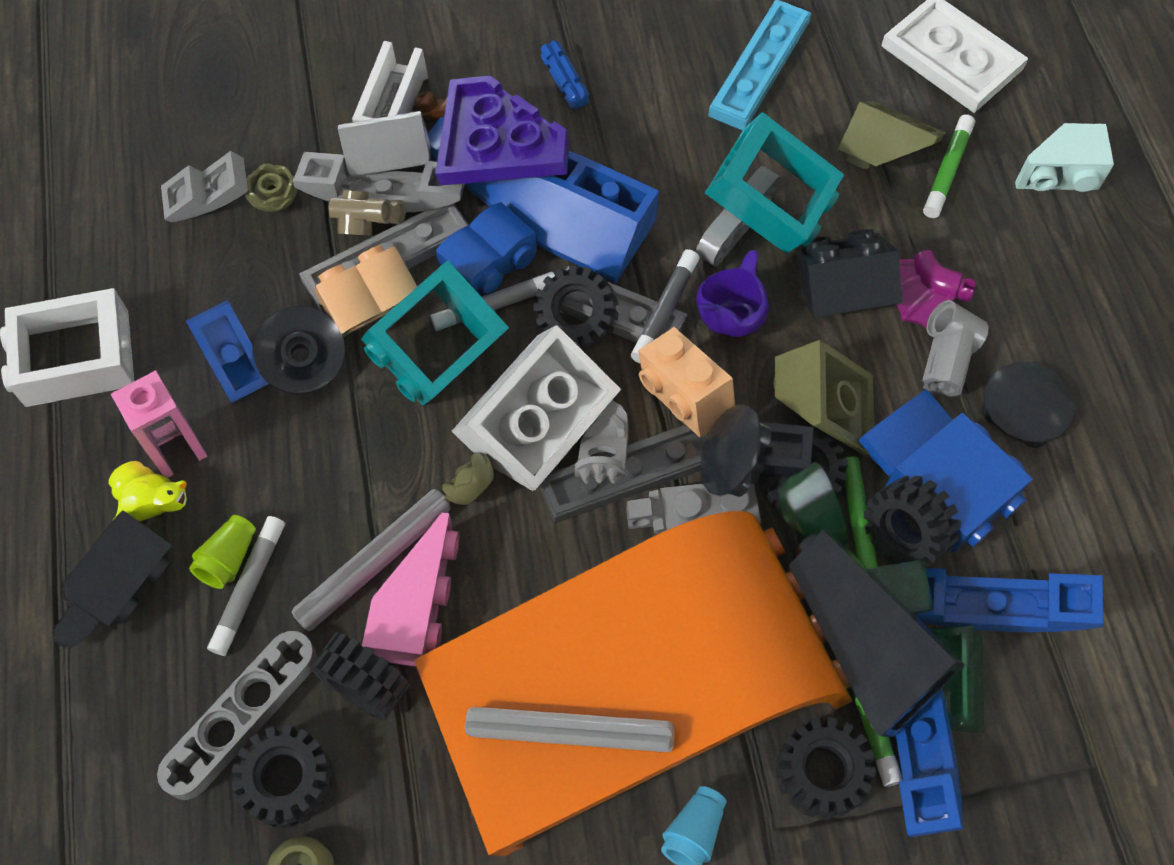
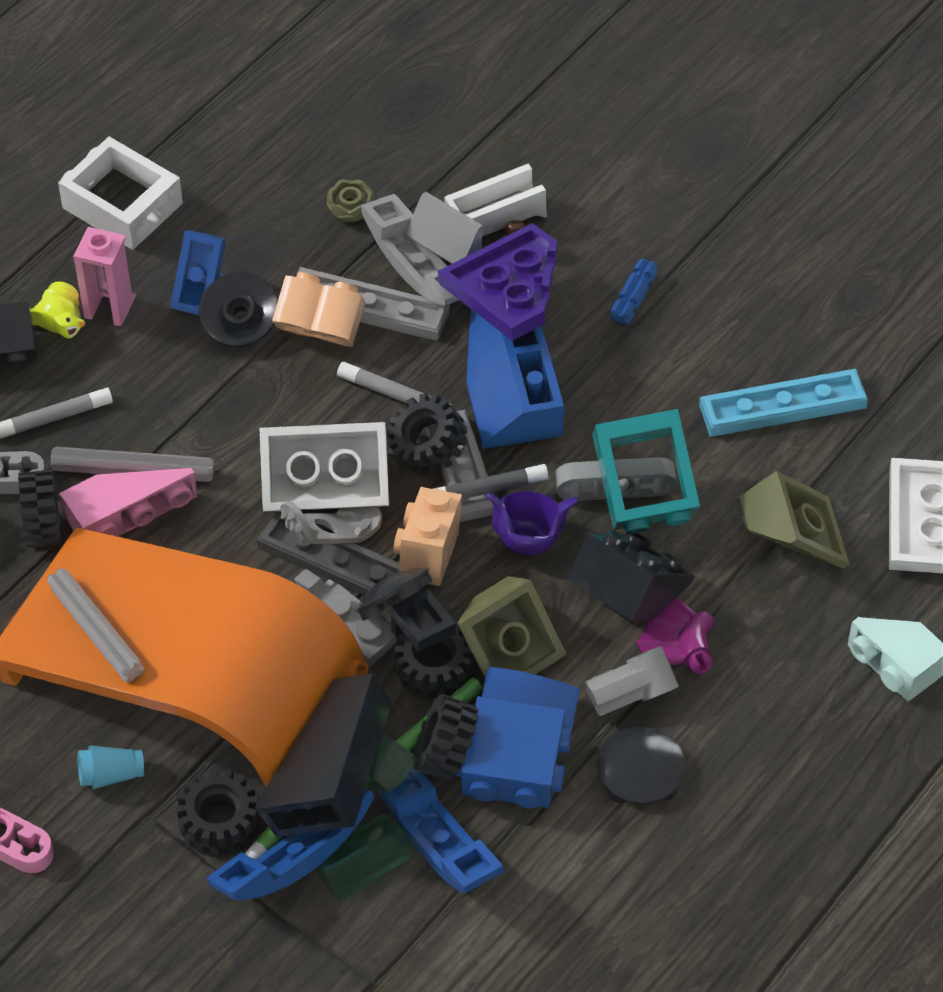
camera: 50 degrees right, 10 degrees down
light grey slope [161,151,248,223] -> none
lime cone [189,515,256,589] -> none
dark tan plate [329,190,406,235] -> none
teal window [361,260,509,406] -> none
blue brick [436,202,537,296] -> none
olive plate [442,452,494,505] -> none
clear green slope [778,462,848,546] -> none
bright green bar [923,115,975,218] -> none

